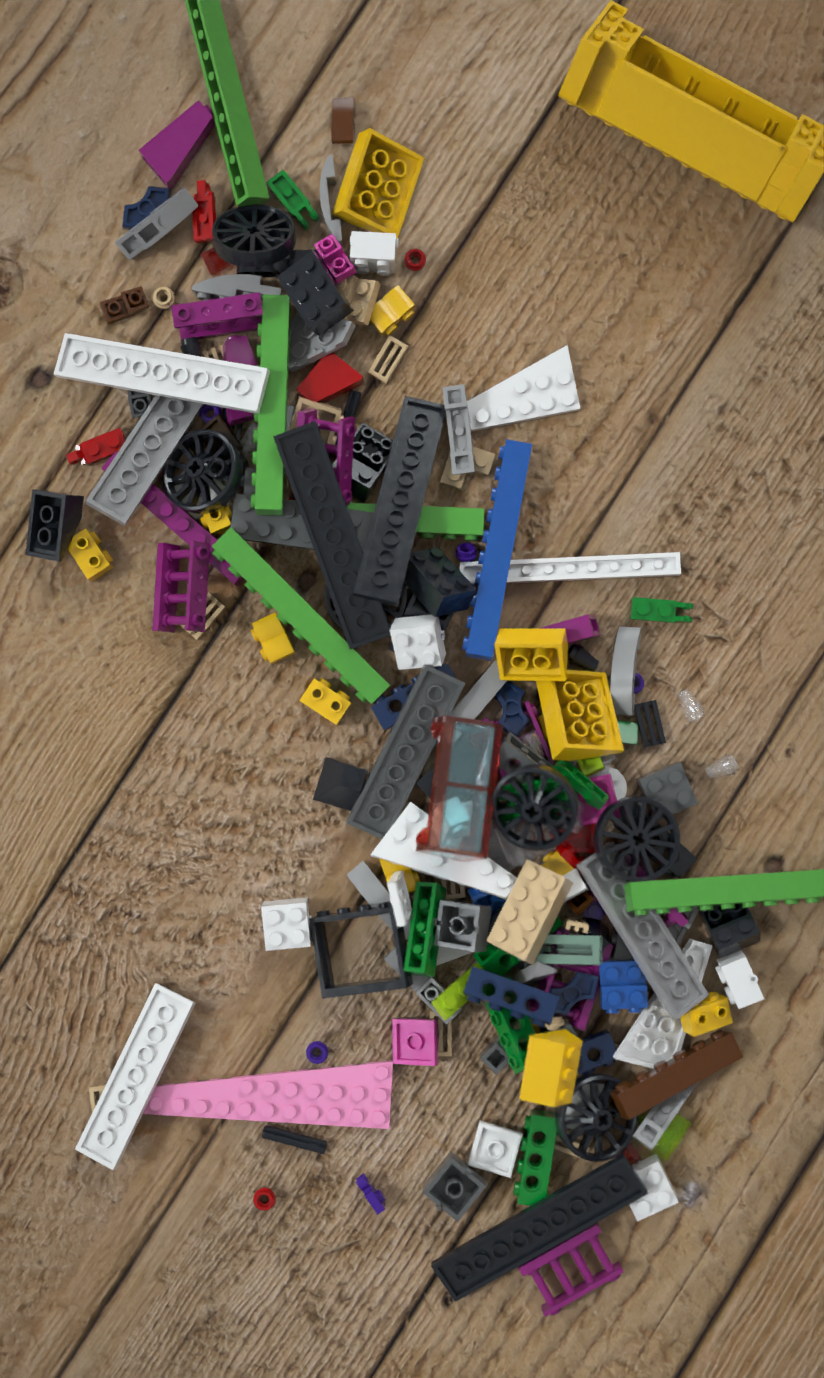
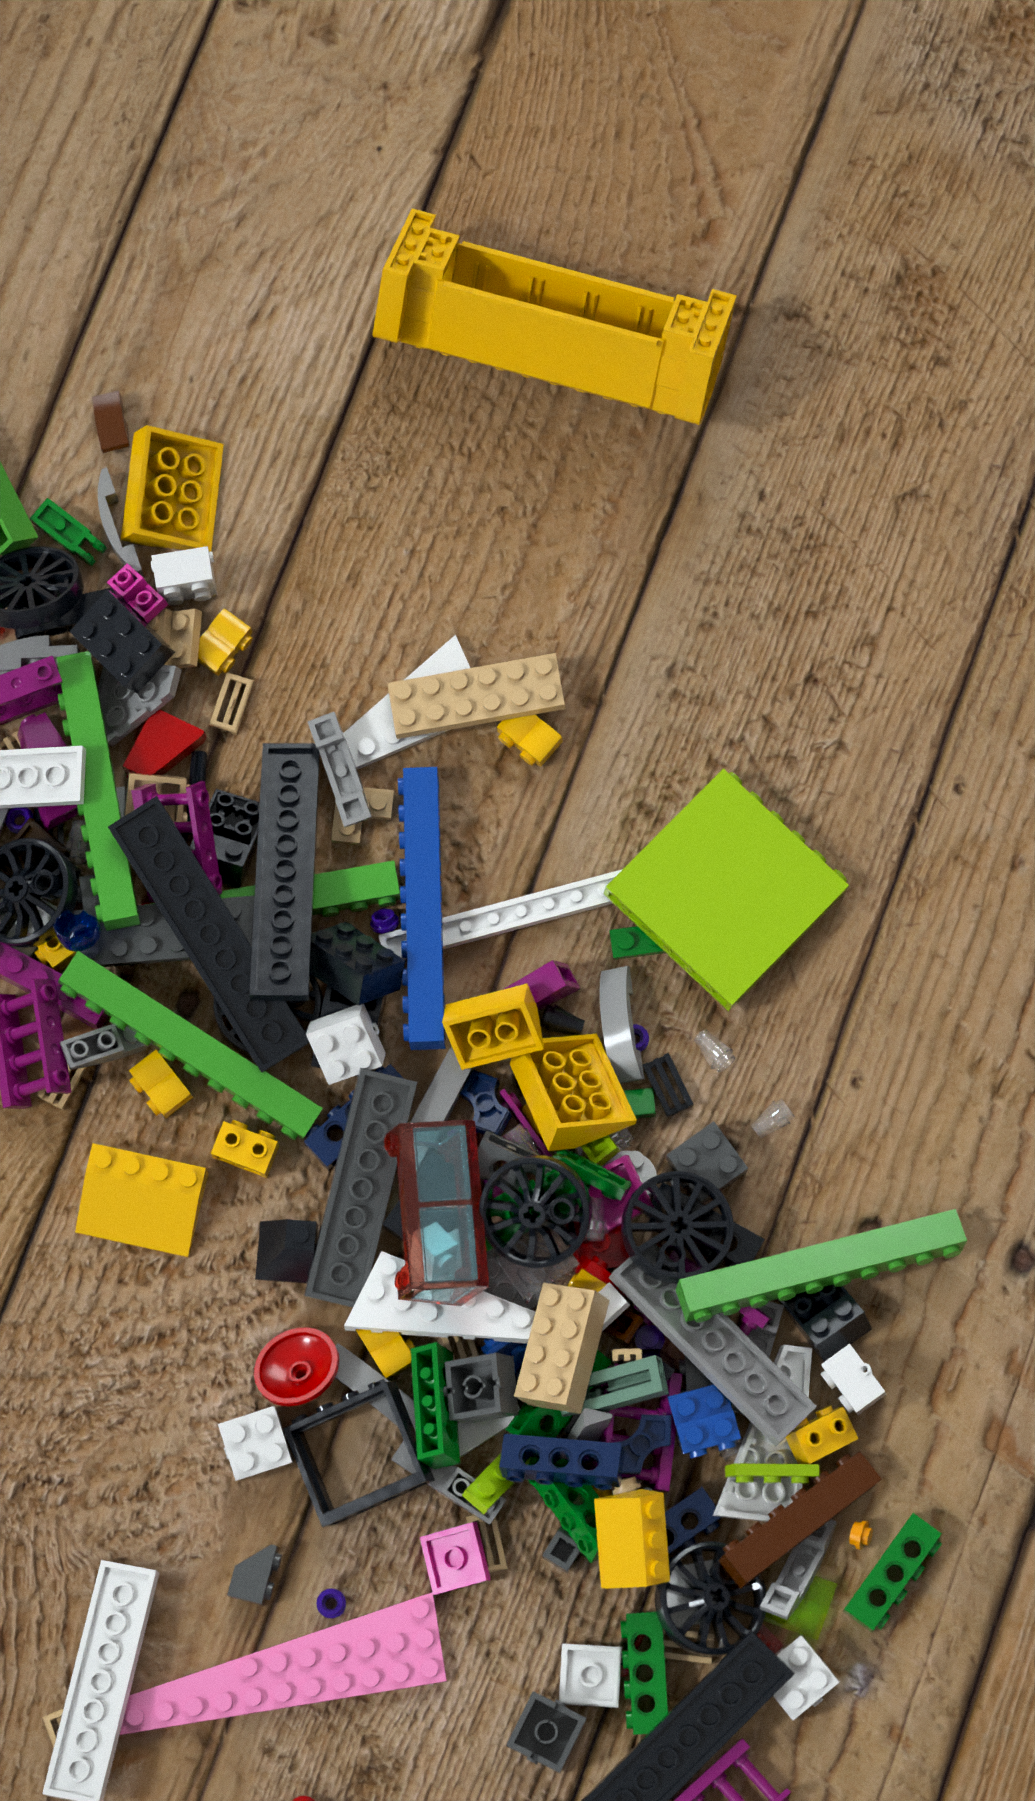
camera: 10 degrees left, 10 degrees down
black axle [262,1125,327,1154] -> none
dark purple plate [356,1173,386,1215] -> none
white plate [387,870,412,927] -> none
red plate [404,249,426,271] -> none
none -> clear blue hair [53,910,101,952]
none -> light grey slope [60,1024,154,1070]
none -> yellow slope [75,1143,209,1258]
none -> dark grey slope [227,1545,282,1606]
none -> red dish [254,1327,339,1406]
none -> tan plate [387,653,565,739]
none -> yellow brick [497,715,563,767]
none -> lime panel [603,768,849,1012]
none -> lime plate [725,1463,819,1484]
none -> green brick [843,1513,942,1632]
none -> light orange plate [849,1520,873,1550]

